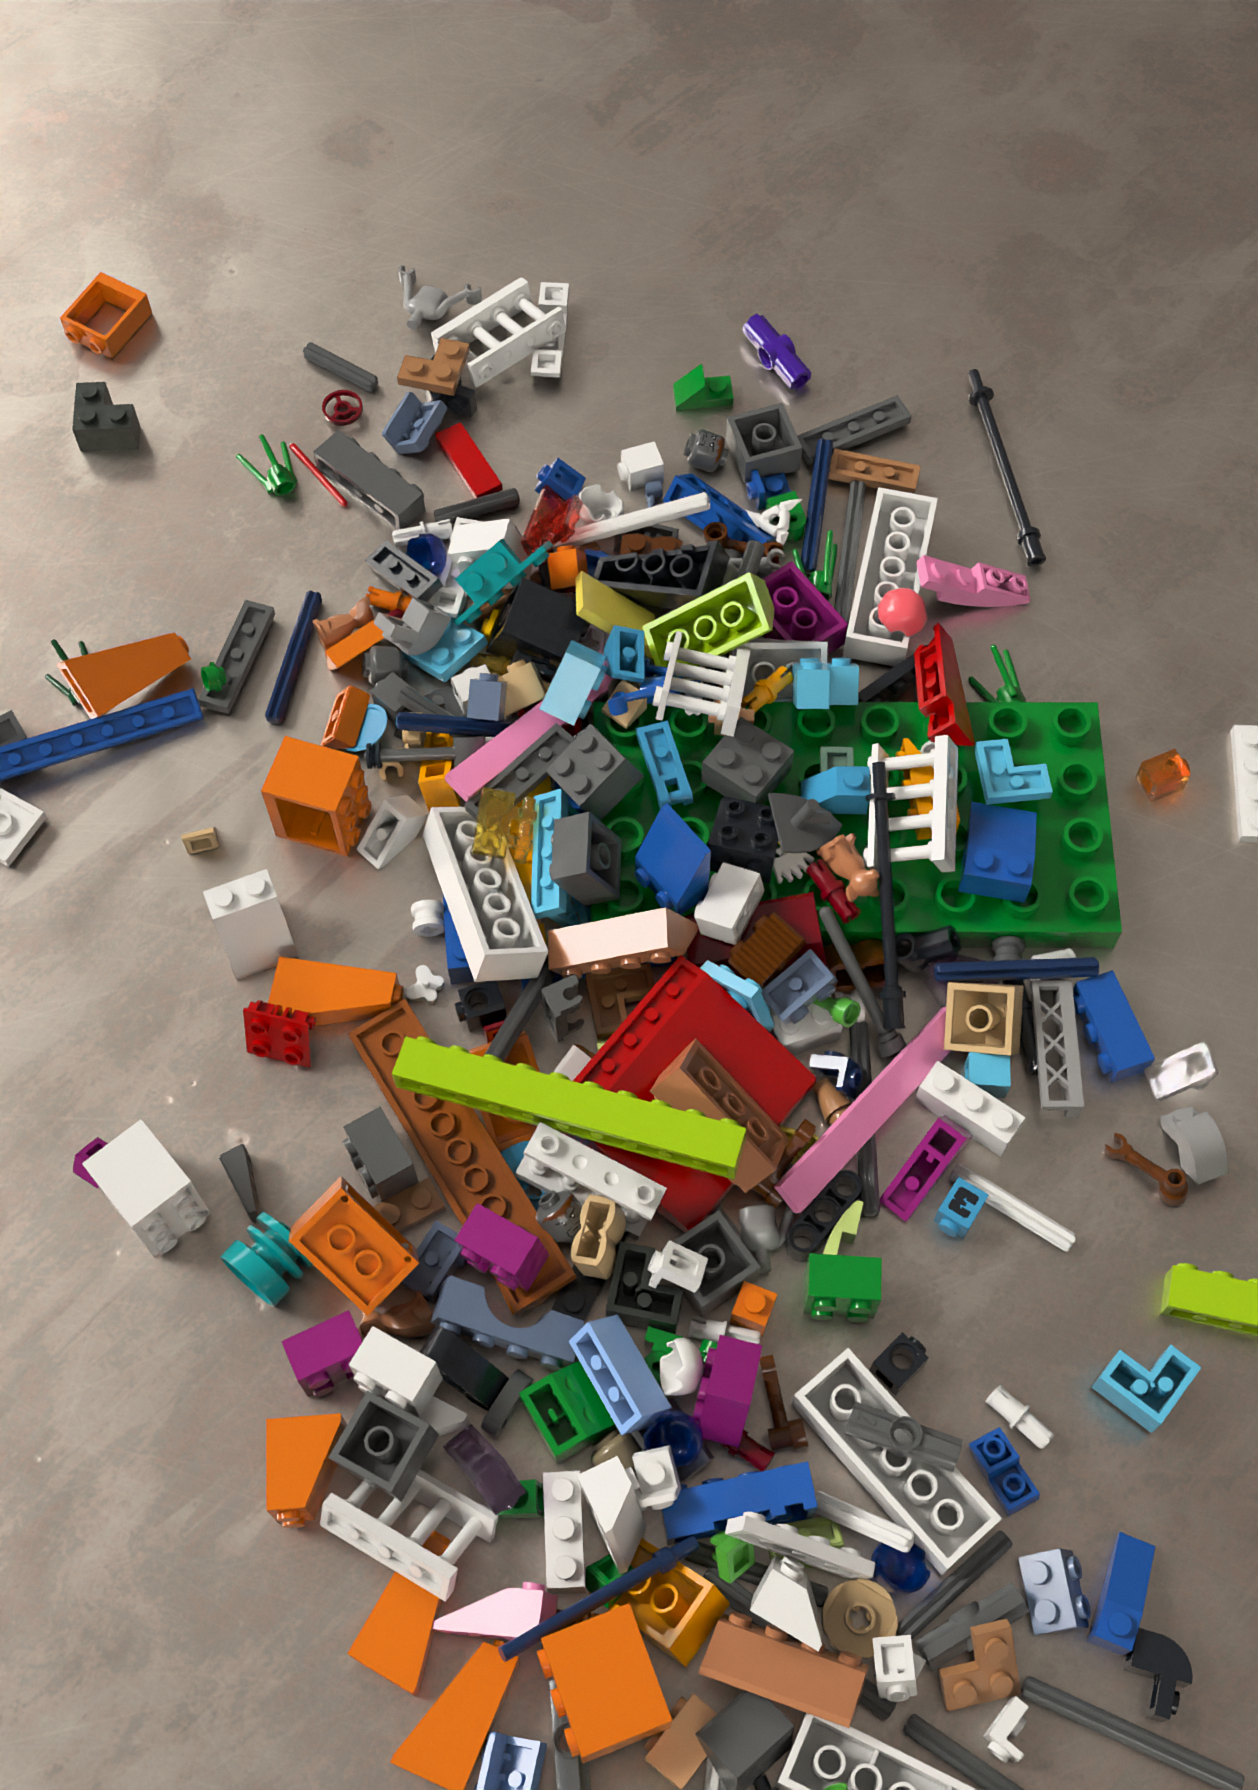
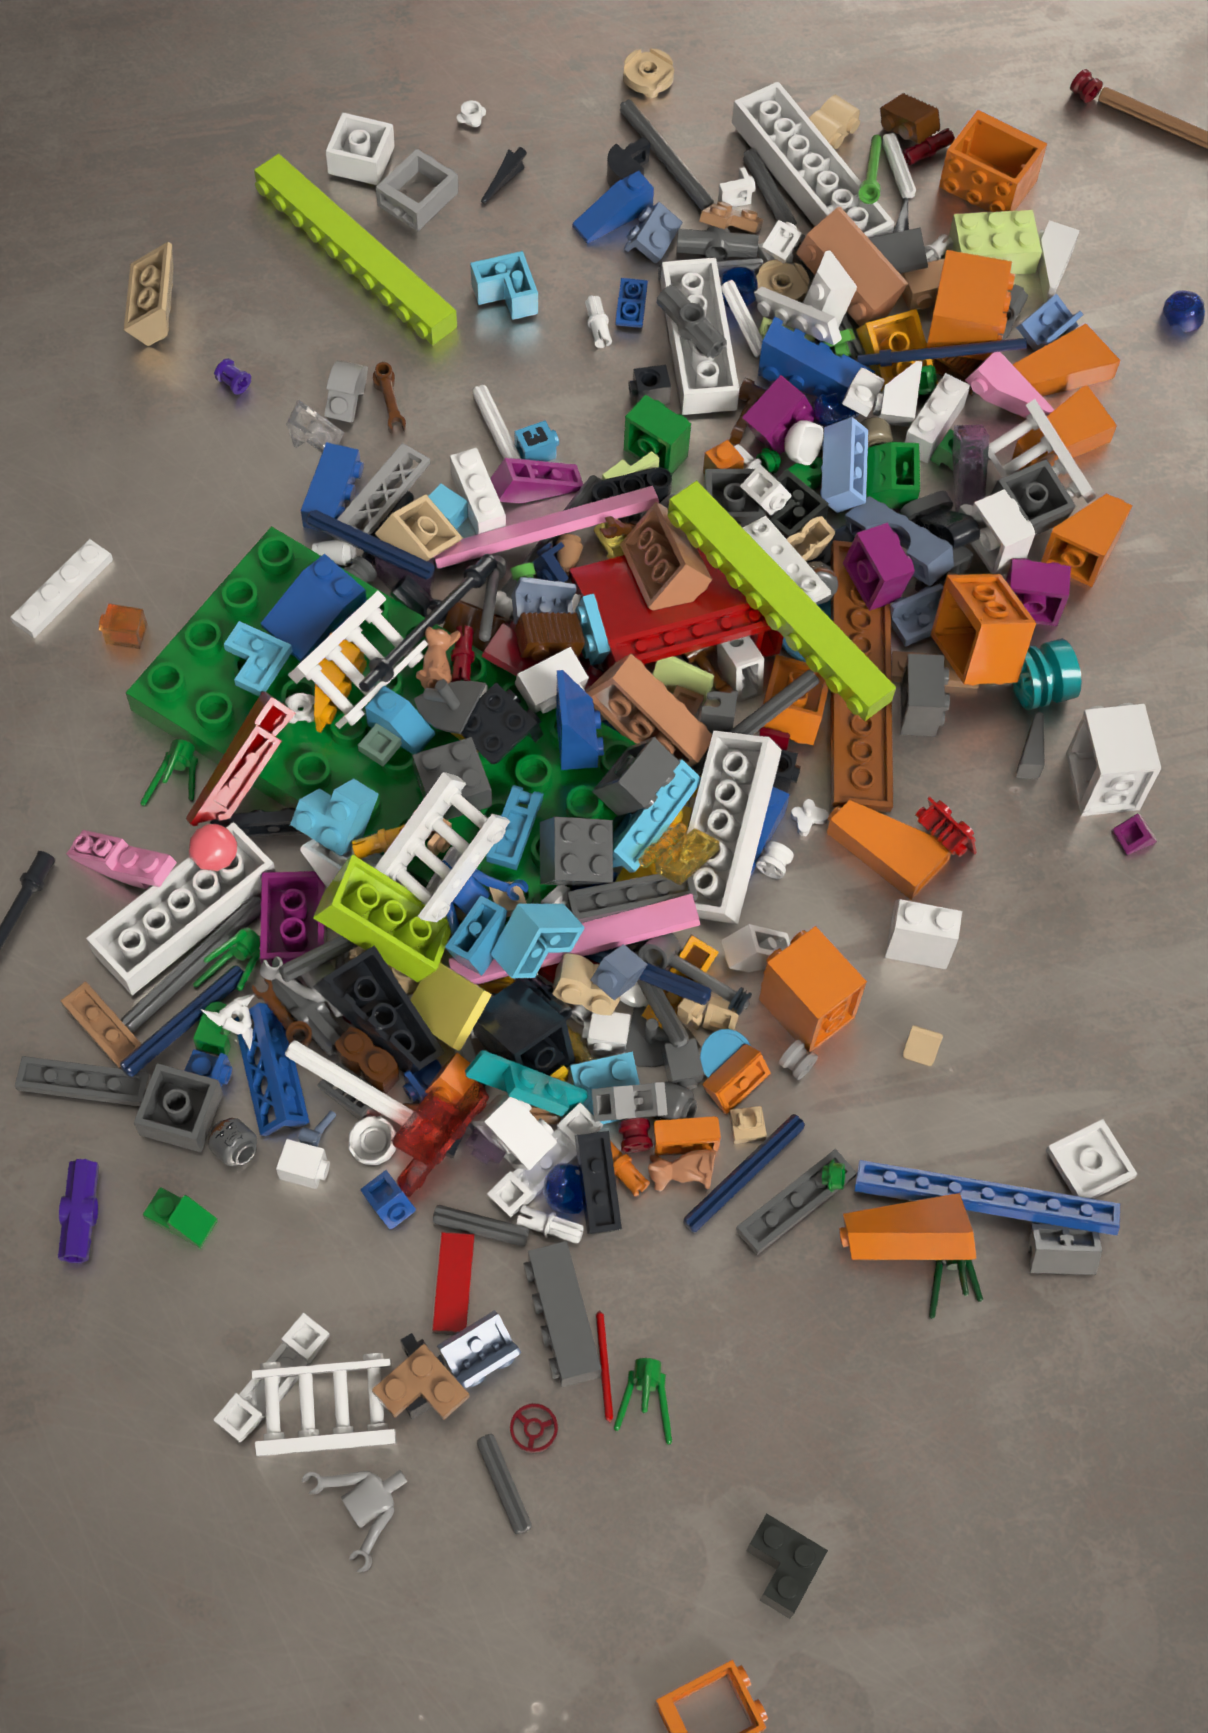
camera: 150 degrees left, 0 degrees up
none -> tan tile [729,1106,767,1144]

